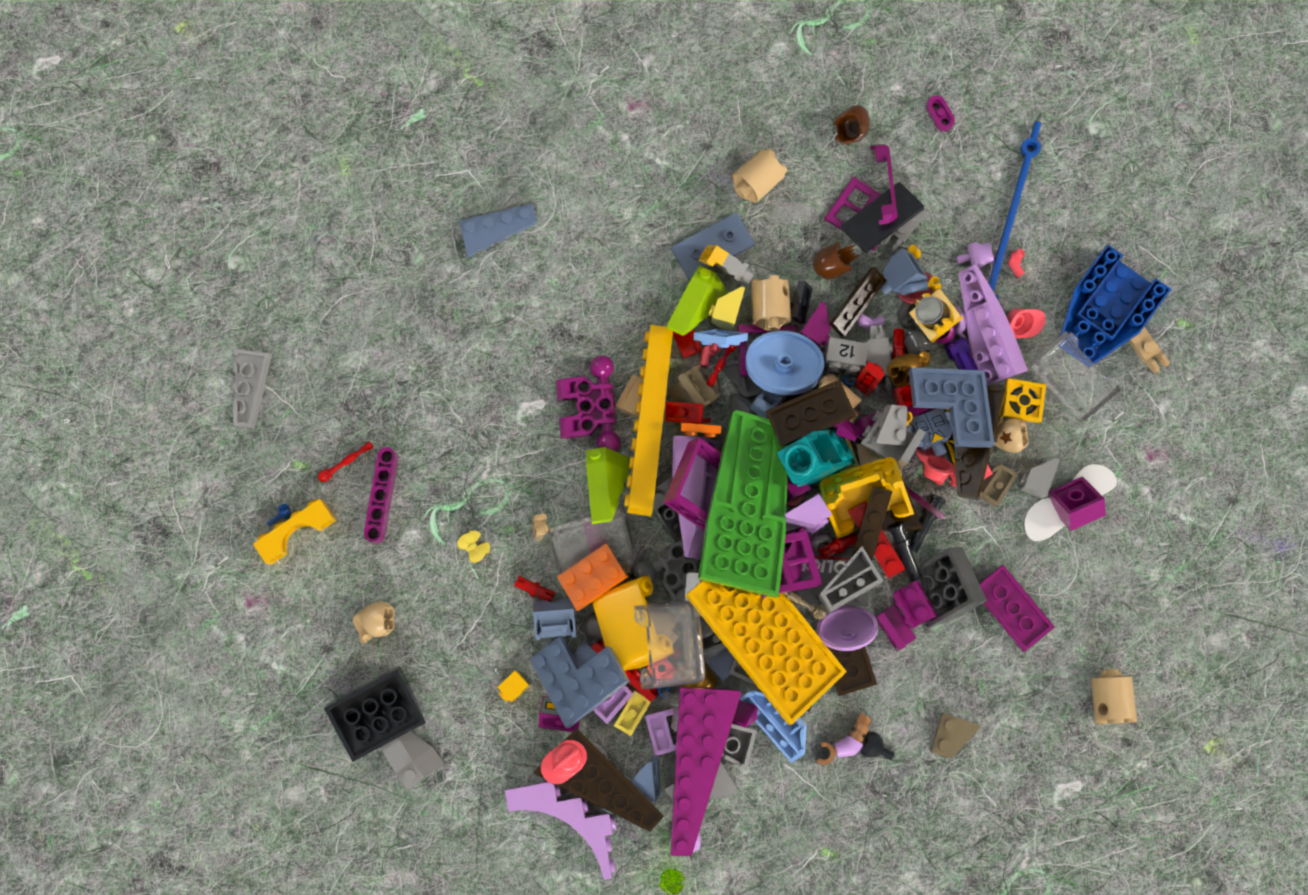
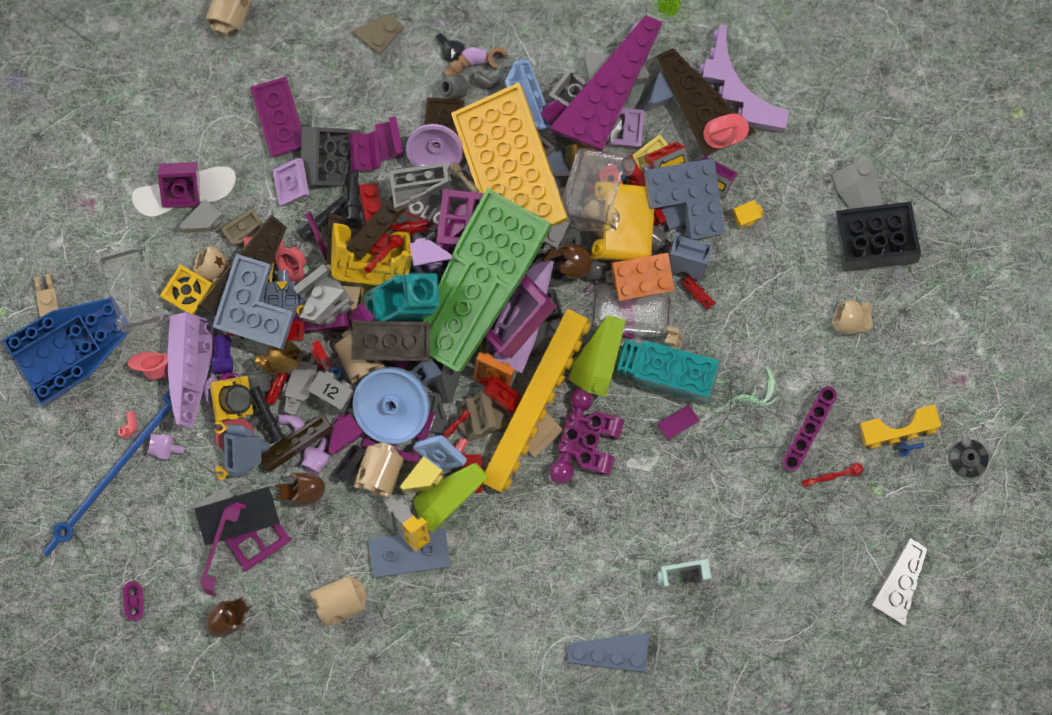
camera: 160 degrees left, 0 degrees up
light yellow piece [457,531,490,563] -> none
none -> black pin [249,385,286,444]
none -> lavender plate [273,158,309,206]
none -> lavender piece [301,438,331,475]
none -> light grey plate [320,339,338,358]
none -> red piece [365,234,403,273]
none -> dark grey head [440,75,468,99]
none -> dark grey arm [473,71,501,89]
none -> reddish brown helmet [542,243,592,279]
none -> teal piece [616,339,720,404]
none -> panel [644,141,689,169]
none -> magenta slope [657,405,700,441]
none -> light aqua panel [657,559,711,590]
none -> dish [950,439,989,478]

